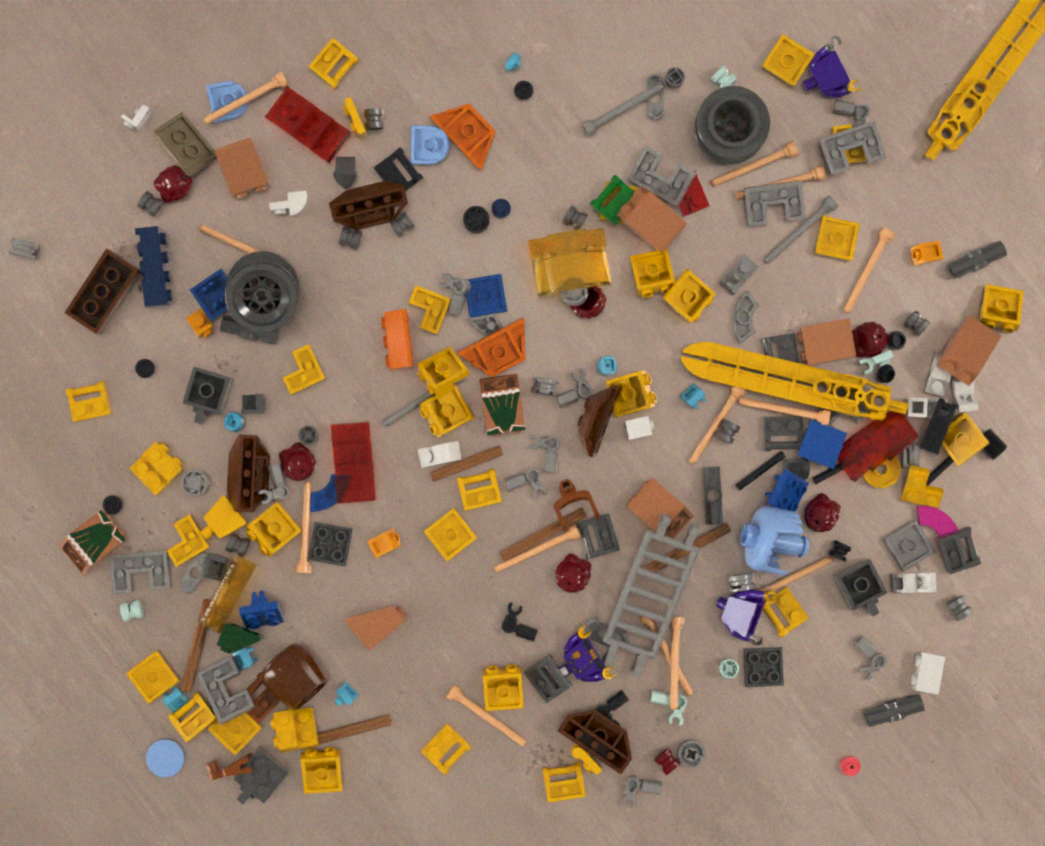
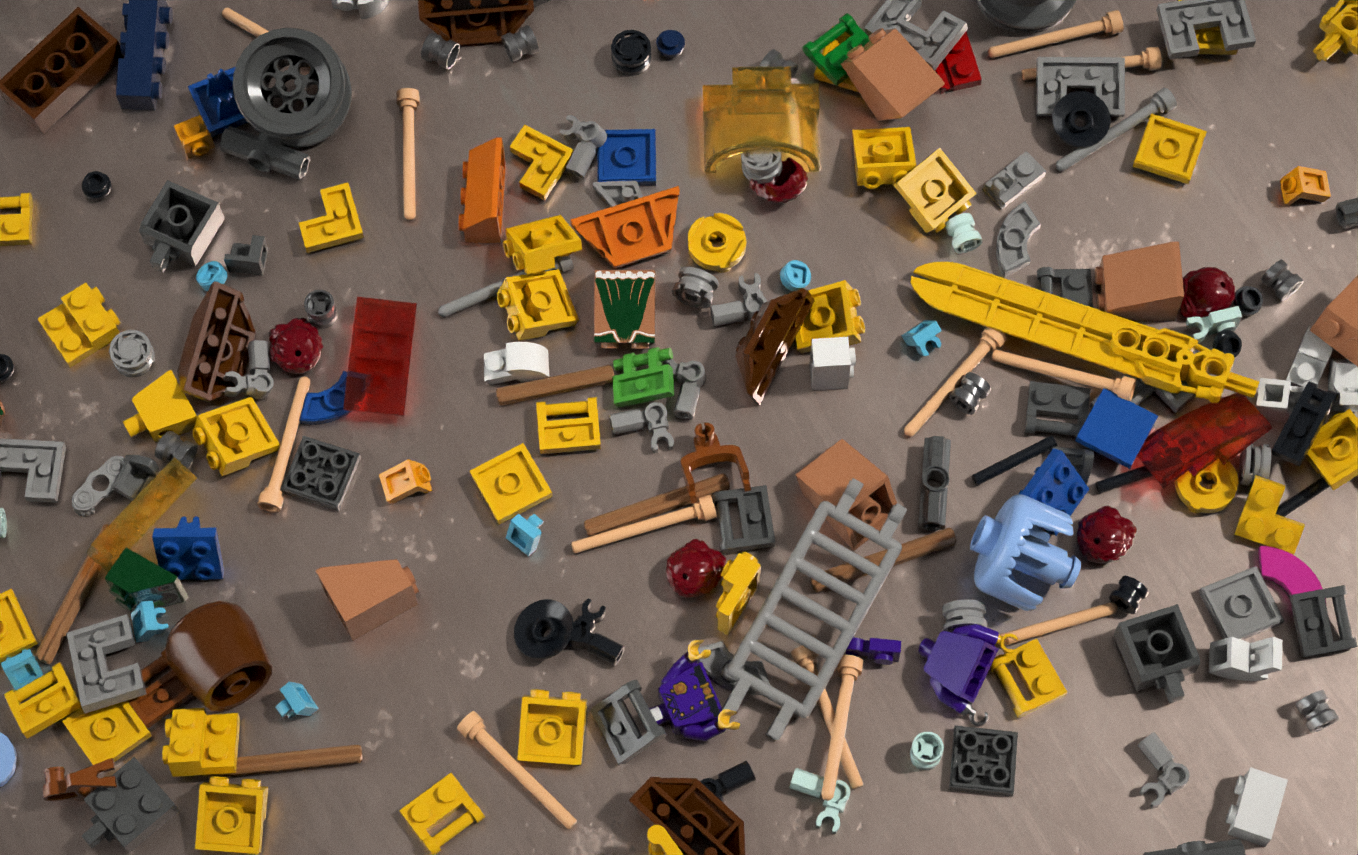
camera: 10 degrees right, 20 degrees down
yellow plate [166,514,210,567] -> none
light nougat piece [843,227,896,313] -> none
none -> light nougat piece [396,88,420,220]
none -> medium azure tile [506,514,544,557]
none -> black dish [514,599,574,660]
none -> bright green plate [613,347,674,408]
none -> yellow plate [688,213,746,273]
none -> yellow plate [716,552,761,635]
none -> dark purple plate [846,637,901,665]
none -> light aqua wheel [945,213,983,254]
none -> black dish [1052,91,1111,148]

